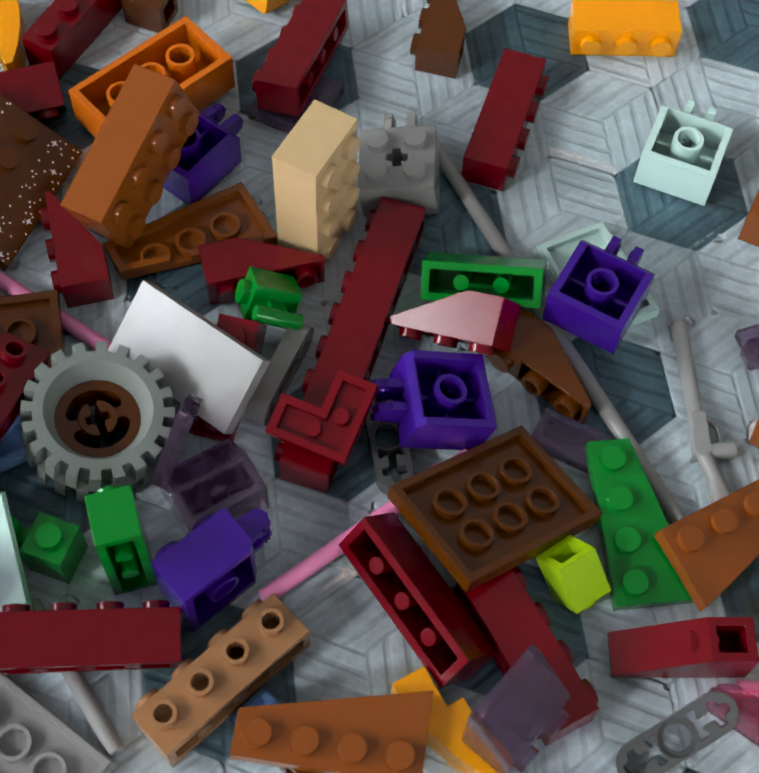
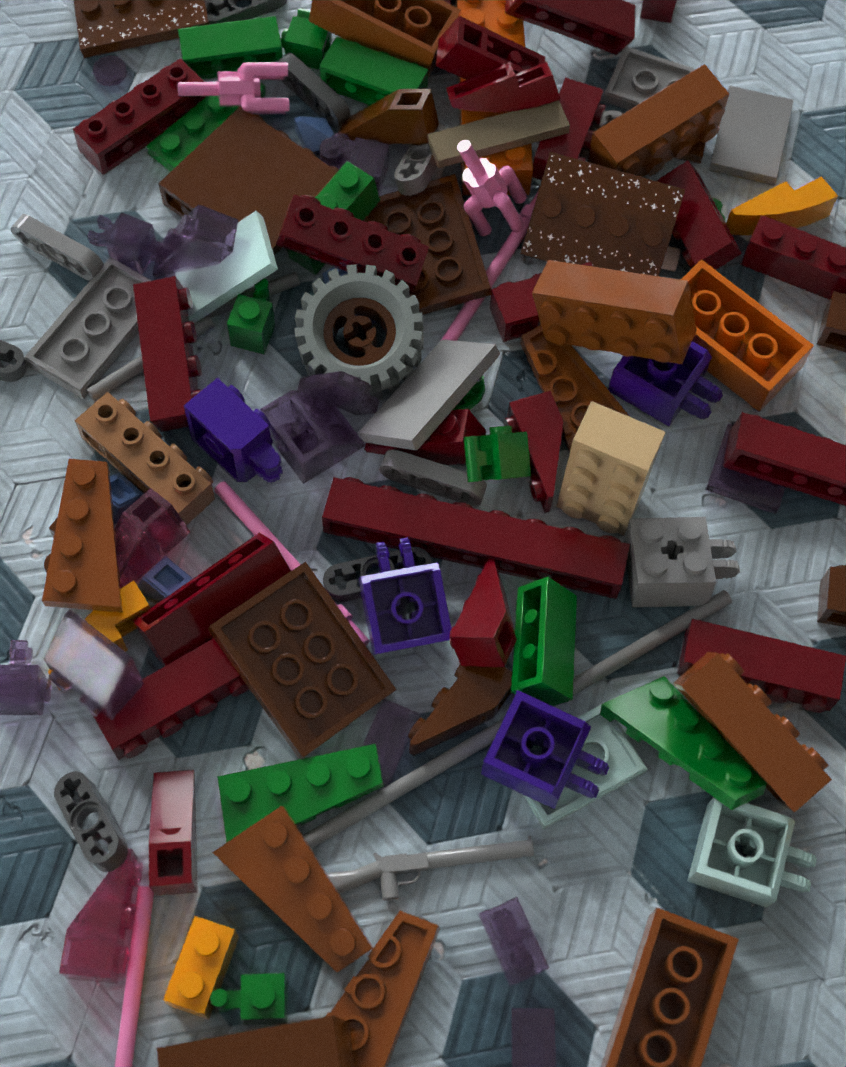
camera: 85 degrees right, 5 degrees up
green brick [84,485,158,596] -> none
dark red plate [265,369,379,467] -> none
lime brick [536,535,612,614] -> none
none -> clear pink slope [114,488,191,589]
none -> medium blue slope [138,556,193,601]
none -> green wing [600,676,767,810]
none -> dark orange brick [673,652,832,813]

